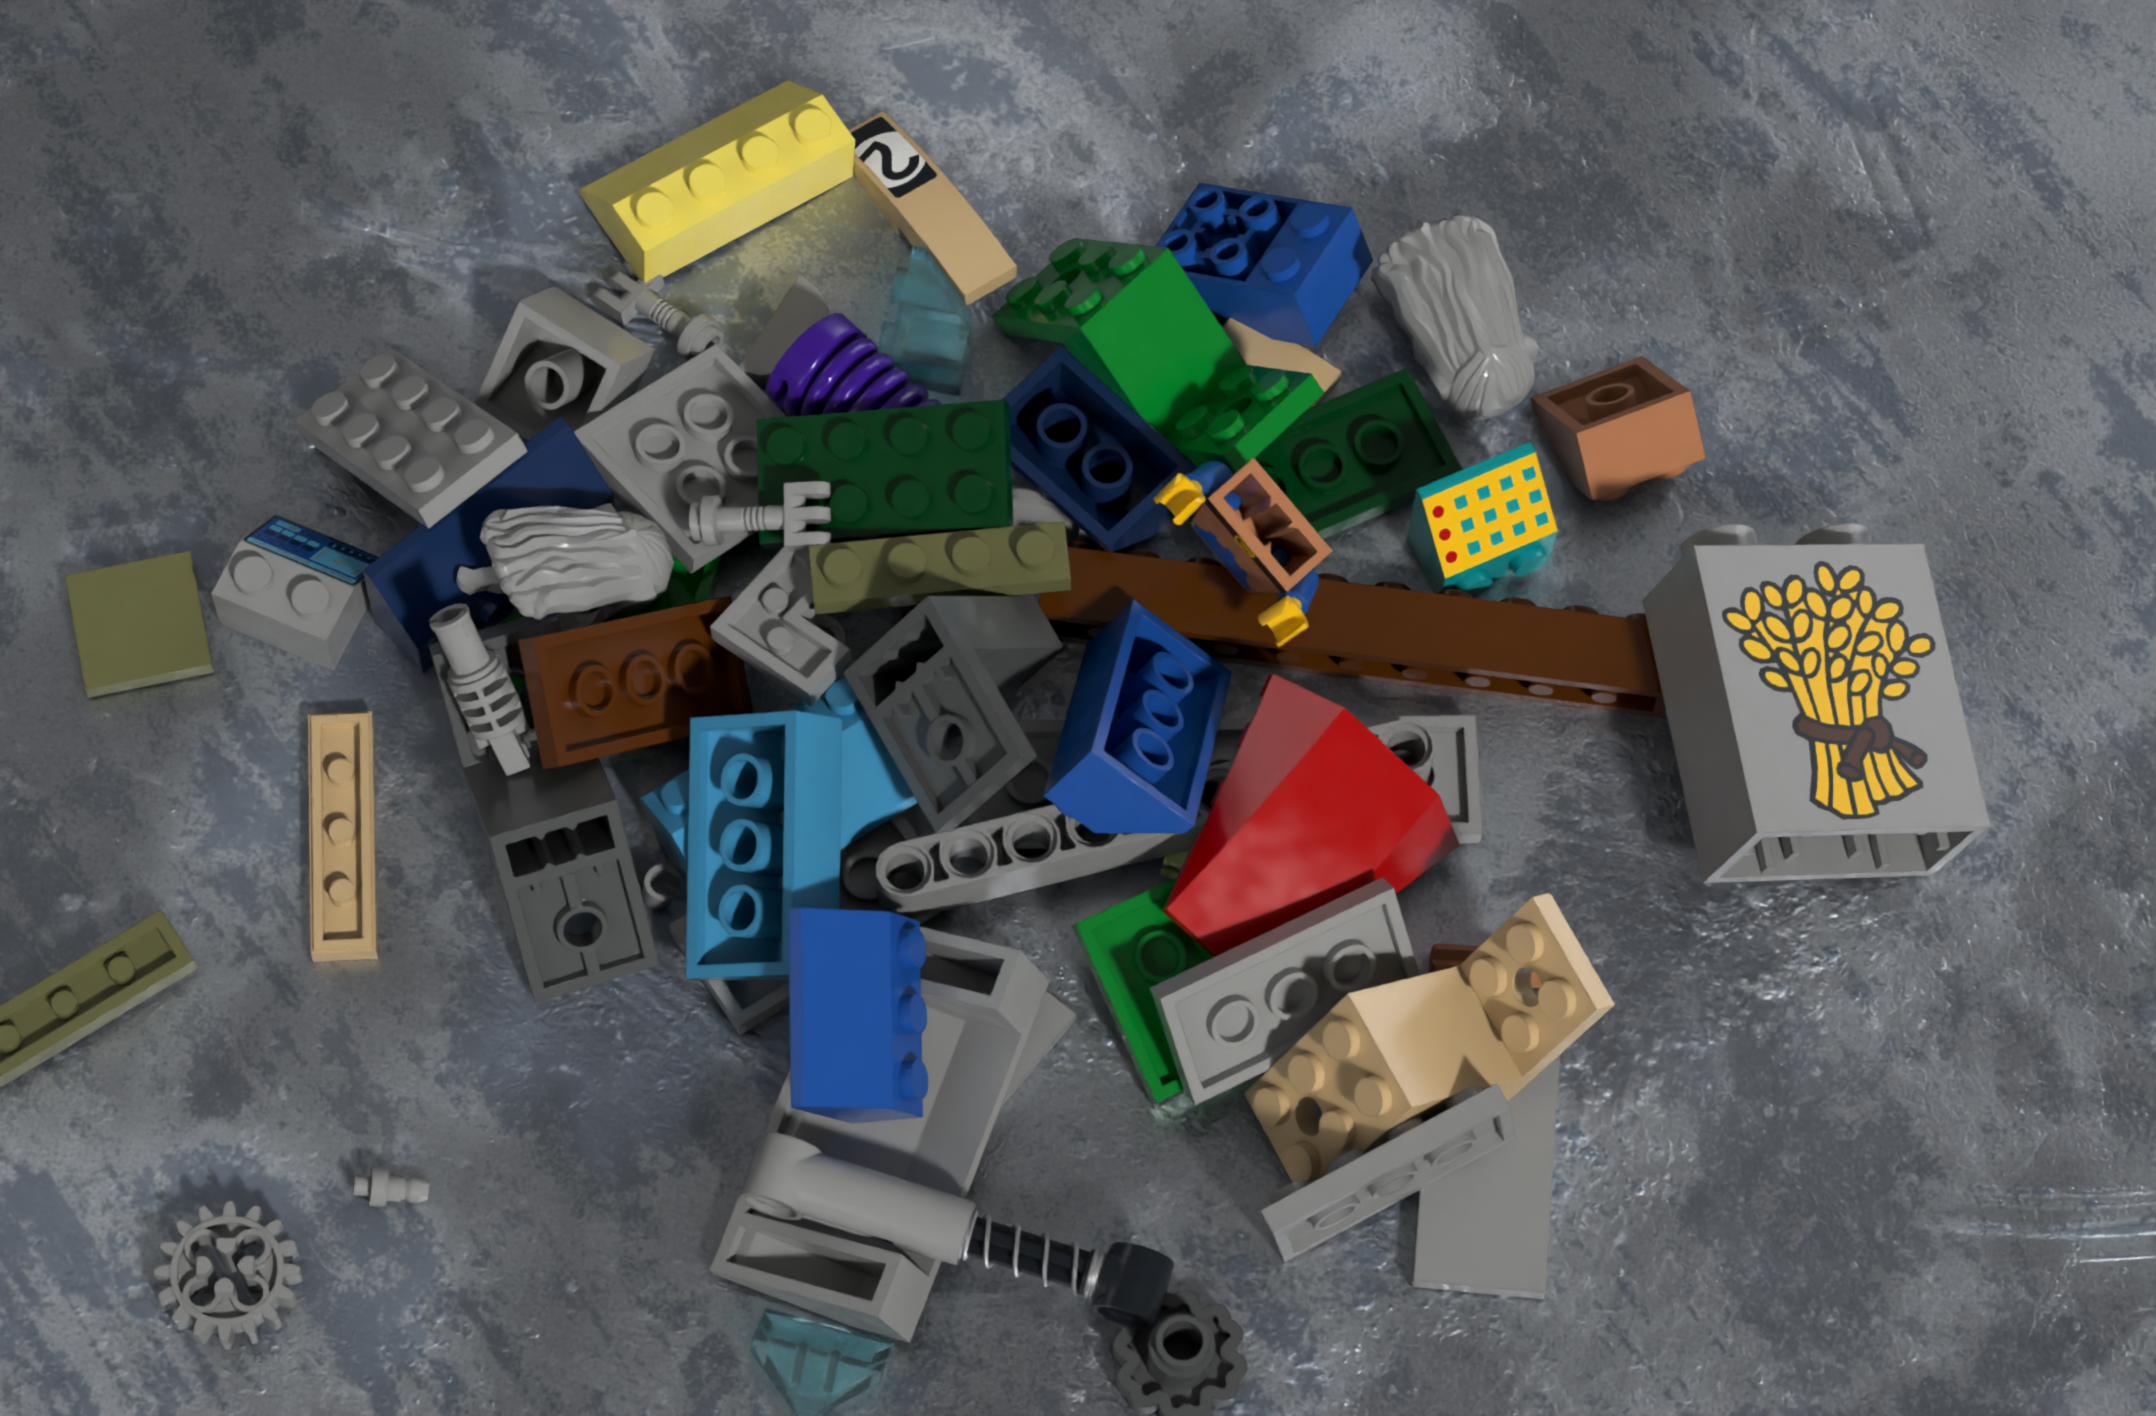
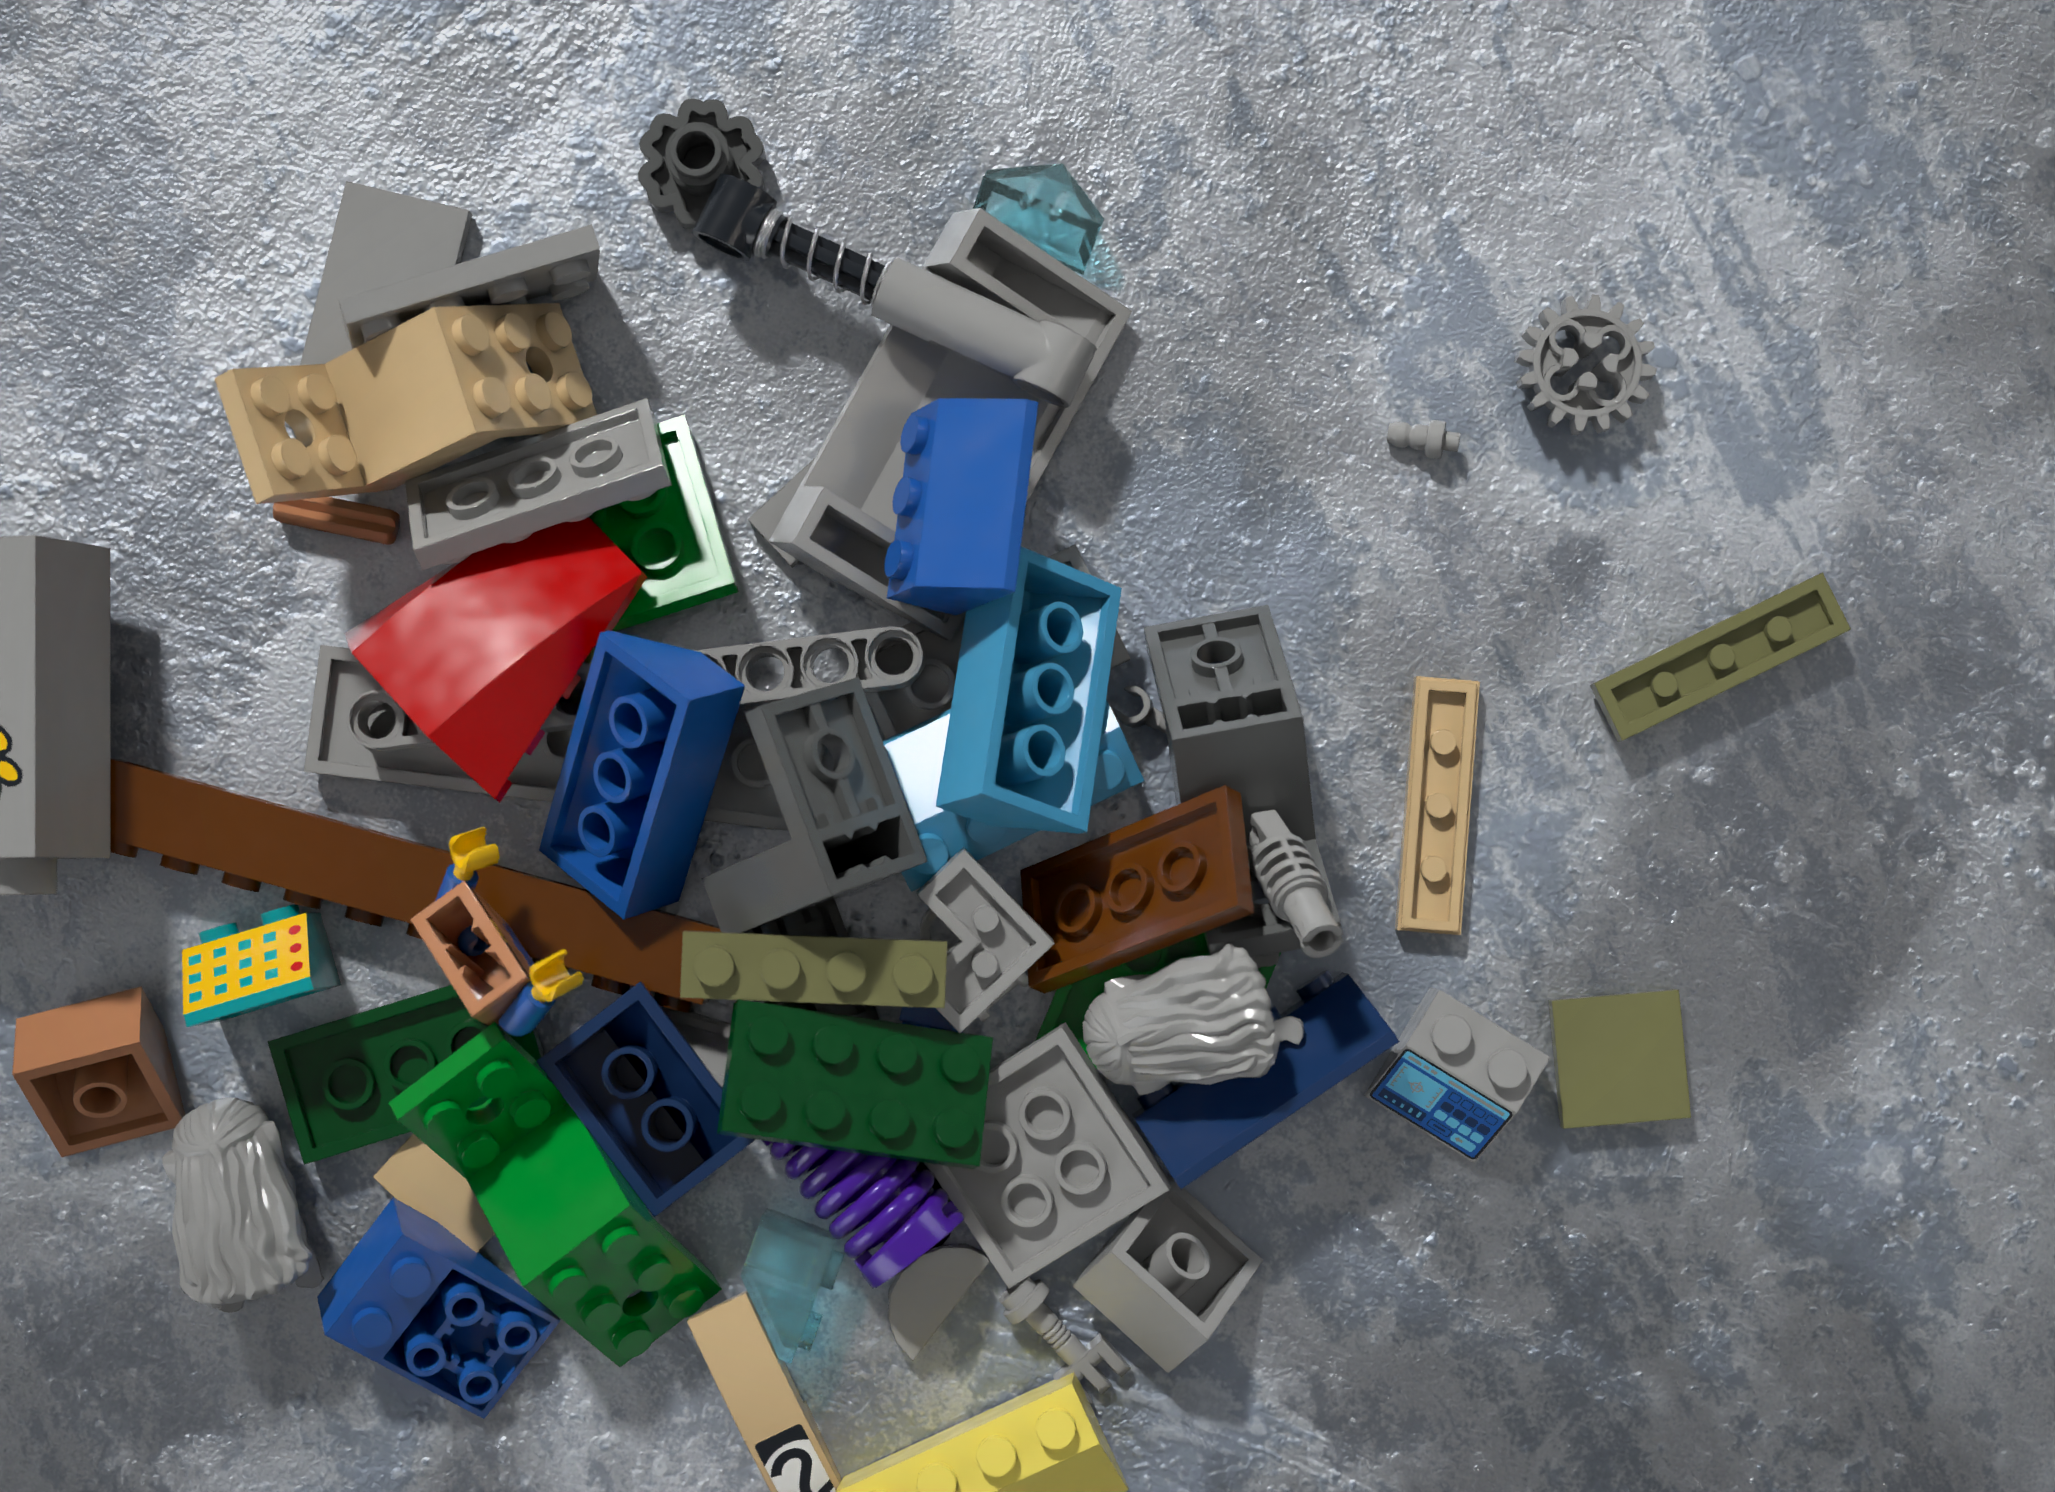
camera: 170 degrees left, 20 degrees up
light grey plate [294,347,528,529] -> none
light grey hinge [689,481,831,551] -> none

